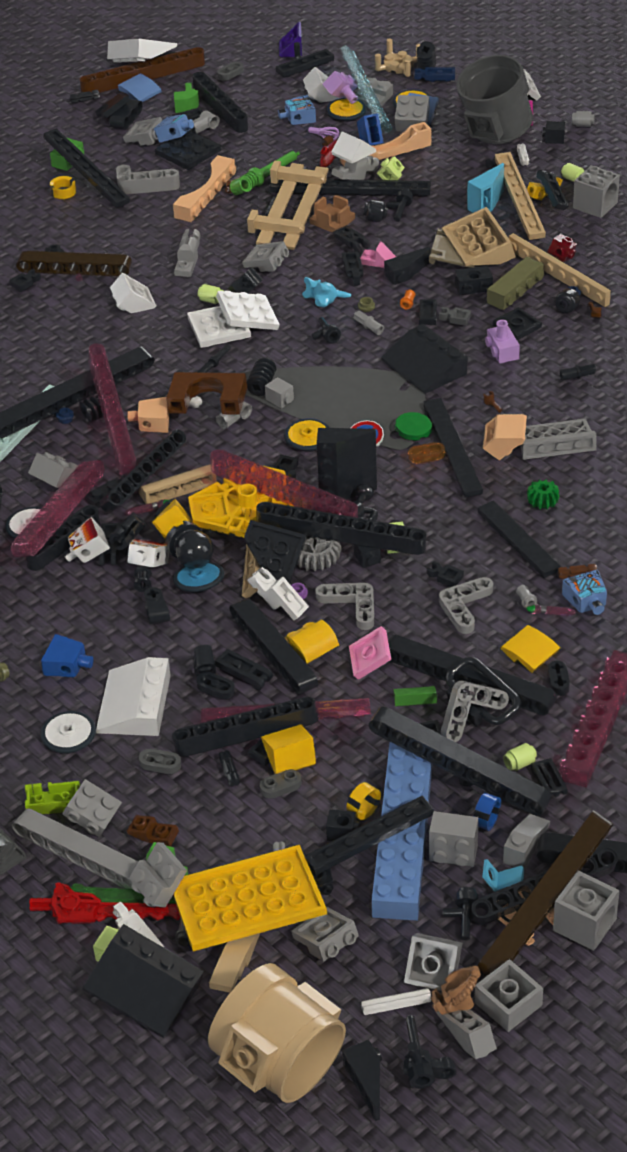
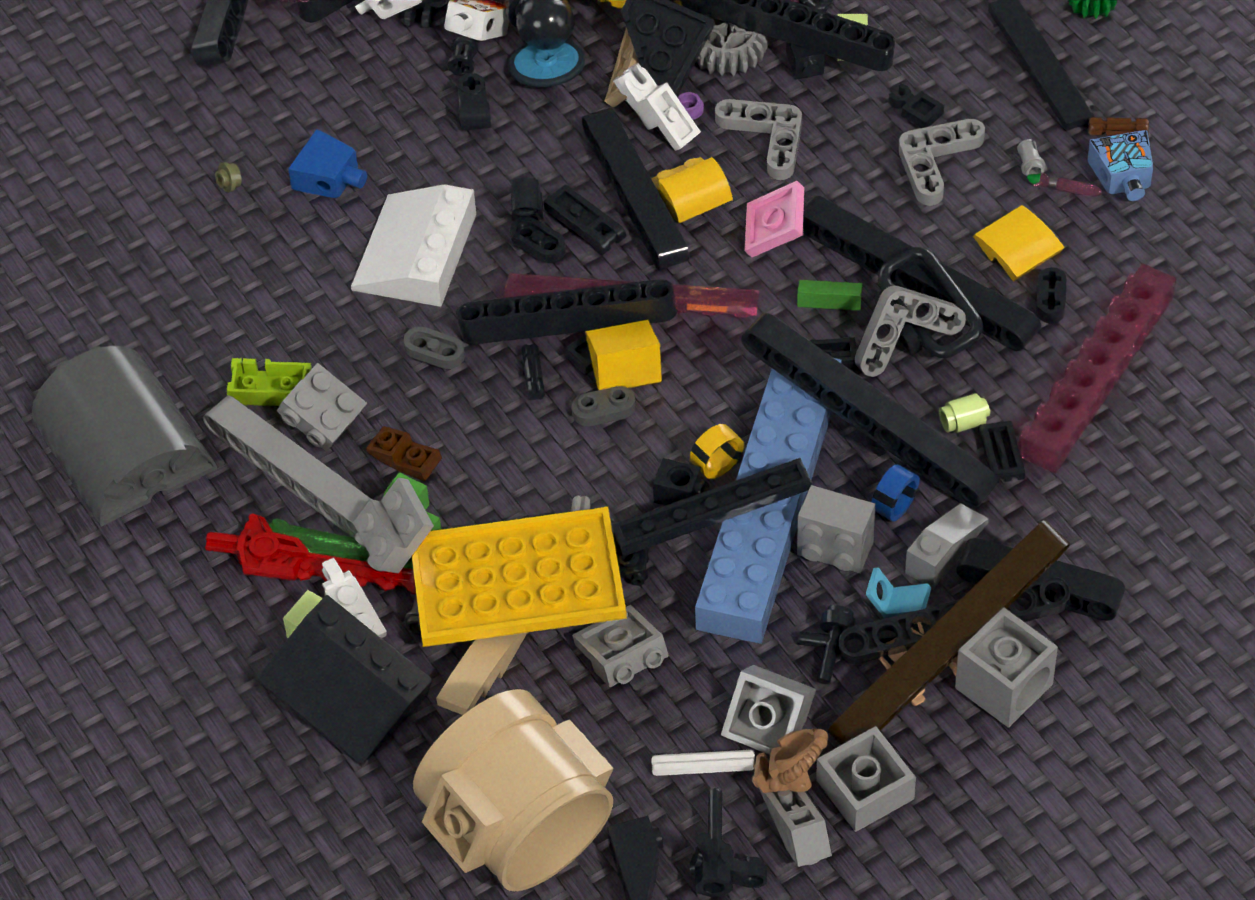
camera: 10 degrees right, 10 degrees up
white wheel [41,711,96,753] -> none

